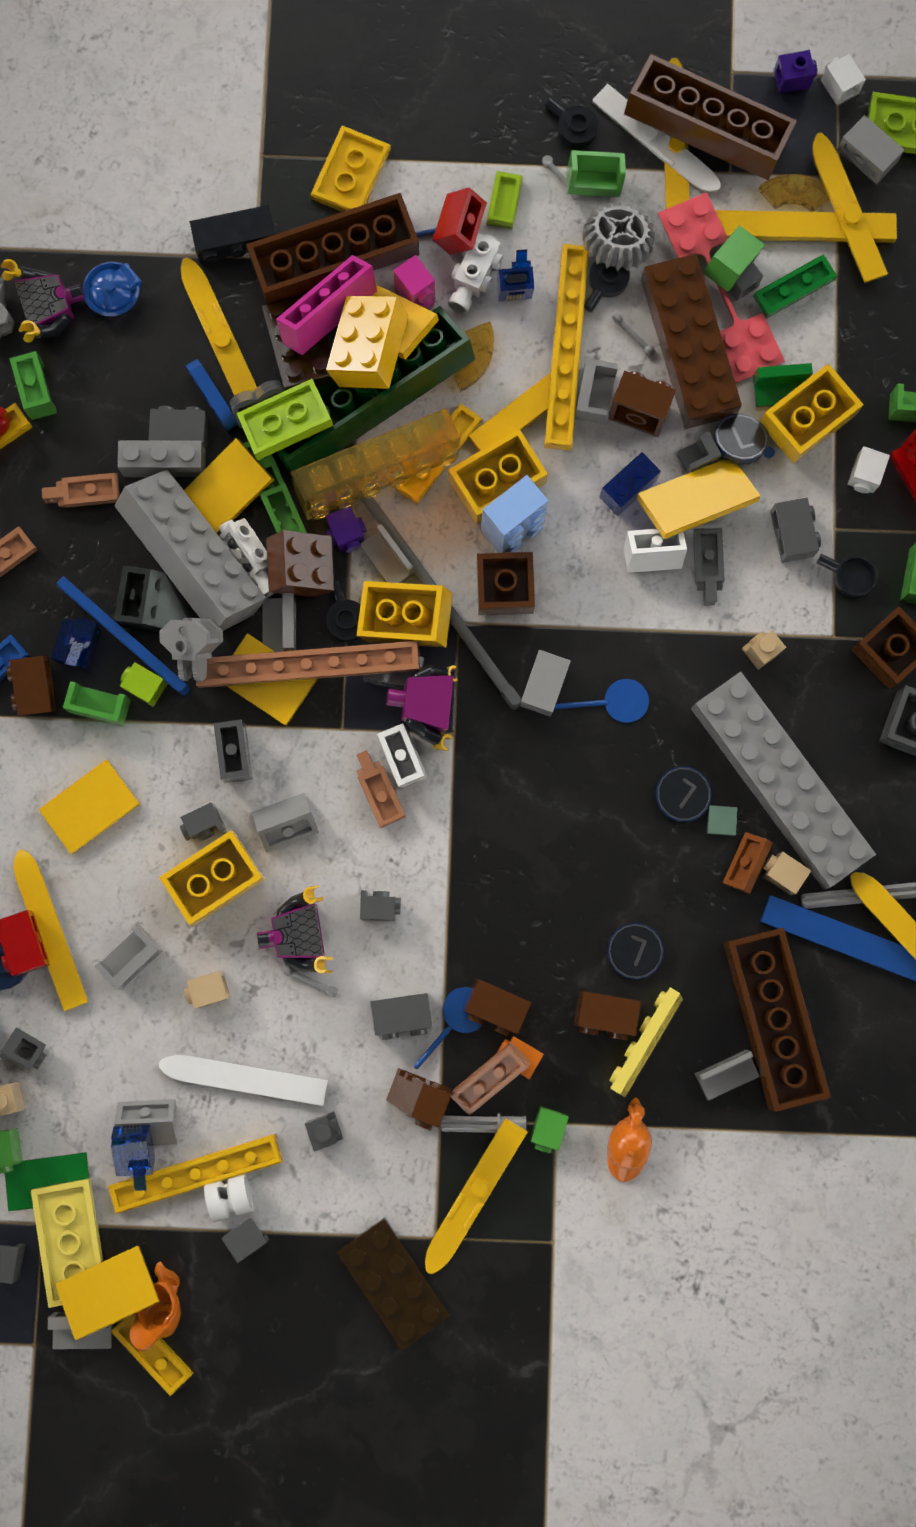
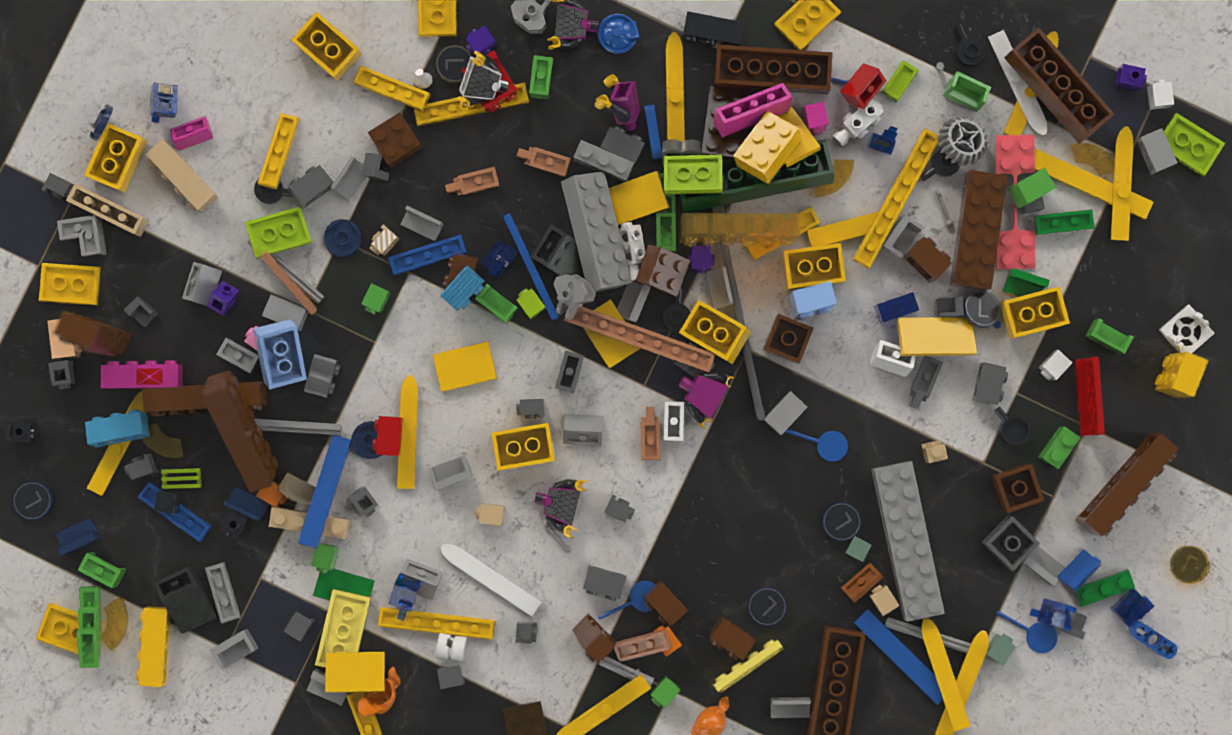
camera: 30 degrees right, 5 degrees up
none -> dark azure brick [440,265,484,311]
none -> magenta torso [595,74,640,131]

